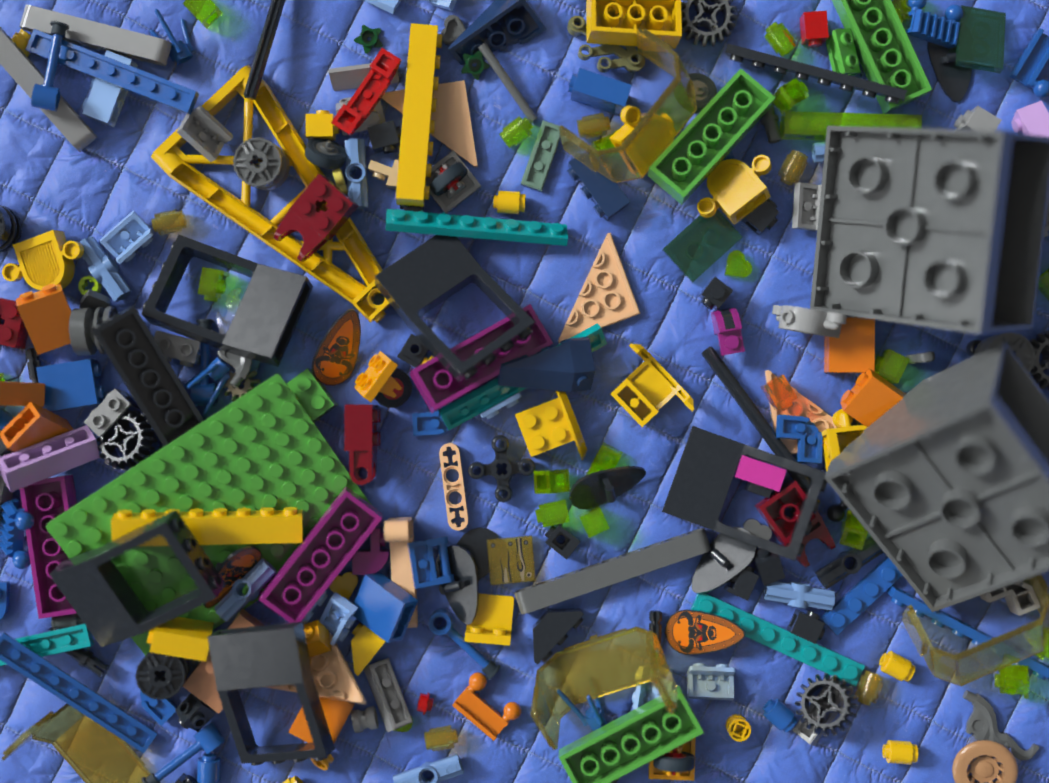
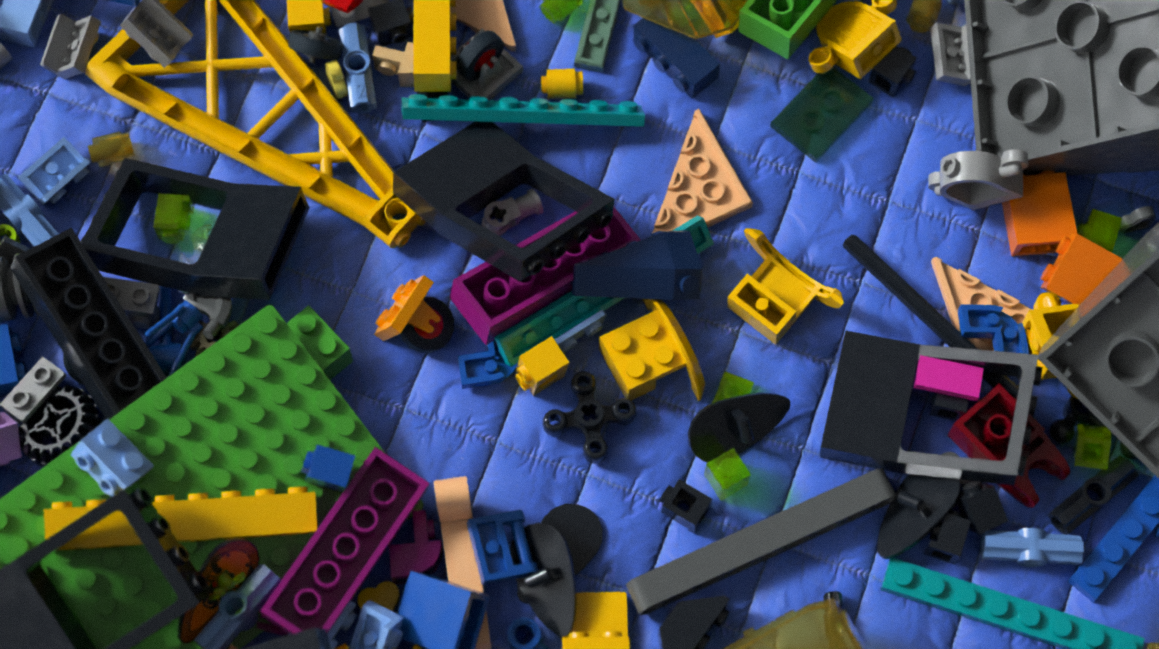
camera: 10 degrees left, 20 degrees down
dark grey wheel [233,137,290,191] -> none
dark red brick [274,174,359,262] -> none
shield [311,309,361,385] -> none
dark red brick [344,405,381,485] -> none
black brick [397,334,429,368] -> none
light nougat beam [439,443,469,531] -> none
clear yellow tile [486,535,536,585] -> none
clear neon green brick [533,469,570,494] -> none
clear neon green brick [535,498,570,528] -> none
shield [665,609,746,655] -> none
black brick [698,276,733,310] -> none
magenta brick [711,308,745,356] -> none
clear neon green tile [724,250,752,278] -> none
clear orange brick [760,374,798,411] -> none
black brick [787,609,825,644] -> none
none -> light grey bracket [40,14,101,79]
none -> light blue bracket [71,419,154,497]
none -> clear neon green plant [208,572,245,600]
none -> blue brick [301,445,355,493]
none -> light grey connector [482,188,543,236]
none -> yellow brick [515,336,569,396]

